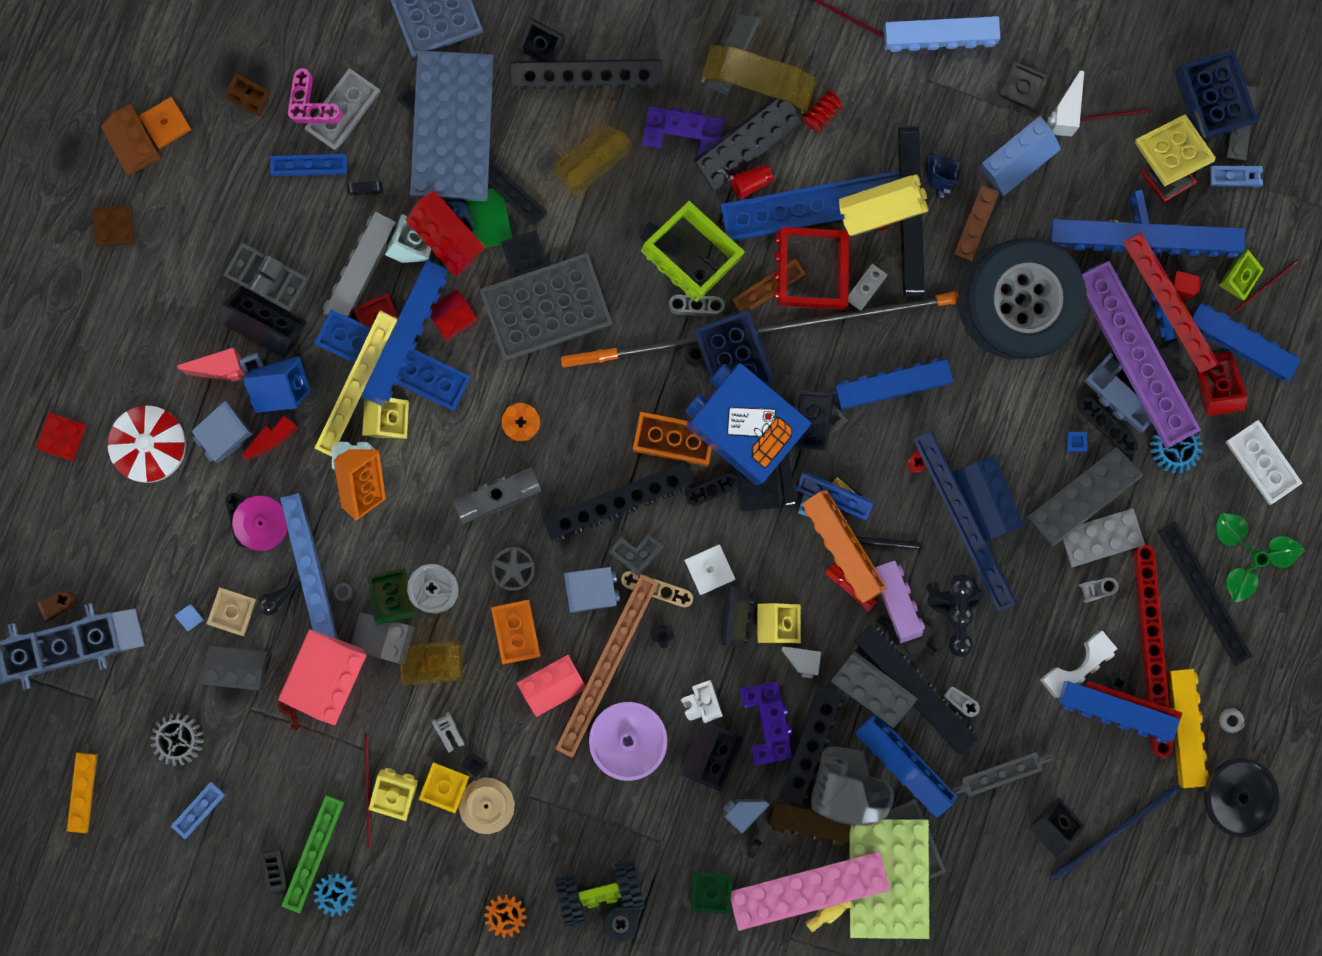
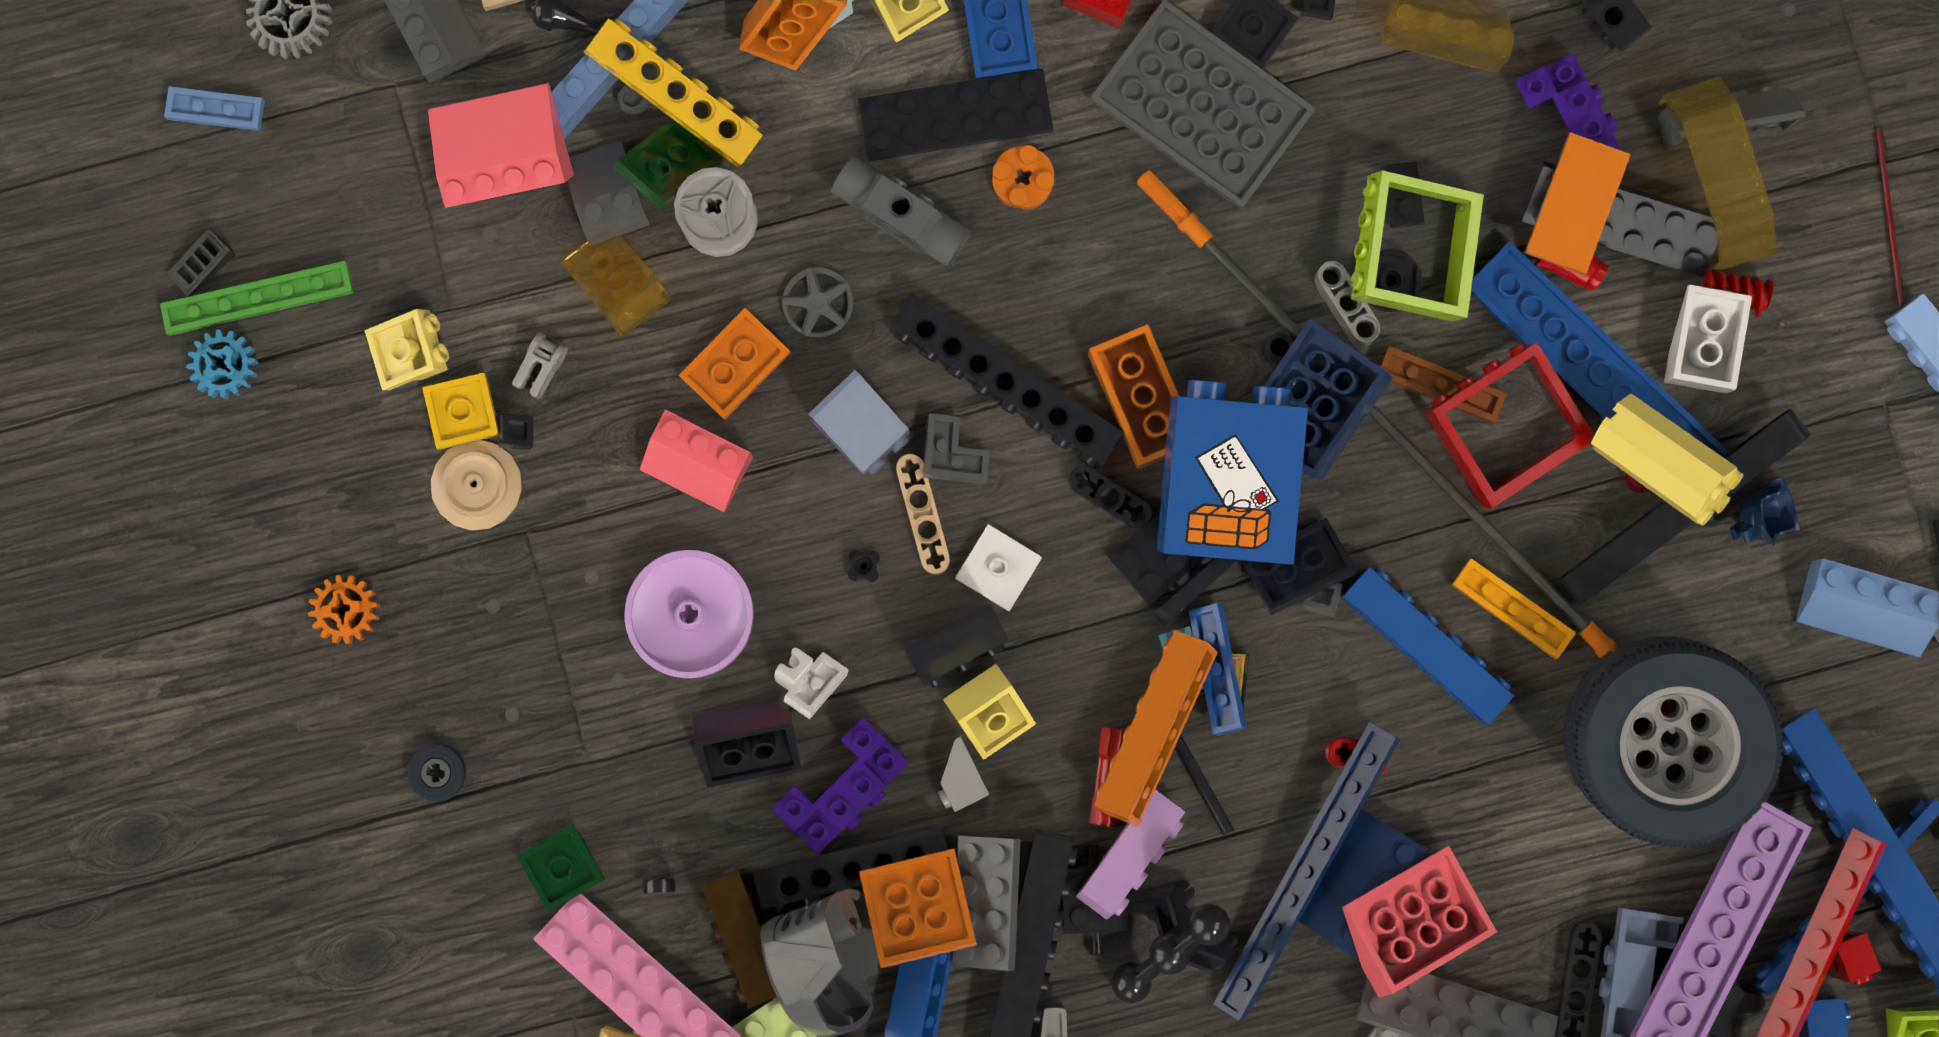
camera: 60 degrees right, 0 degrees up
clear red plate [278,700,299,730] -> none
dark red axle [364,736,371,848] -> none
black plate [555,859,645,927] -> none
nougat plate [556,574,658,758] -> none
sand blue slope [723,799,769,833] -> none
light grey brick [848,264,887,311] -> none
dark orange plate [953,185,999,262] -> none
blue plate [1067,432,1087,452] -> none
none -> yellow brick [584,19,763,167]
none -> black plate [858,69,1053,162]
none -> orange plate [859,849,977,968]
none -> coral slope [1342,846,1497,998]
none -> light orange plate [1451,559,1576,659]
none -> orange tile [1524,132,1631,275]
none -> white slope [1664,285,1752,394]

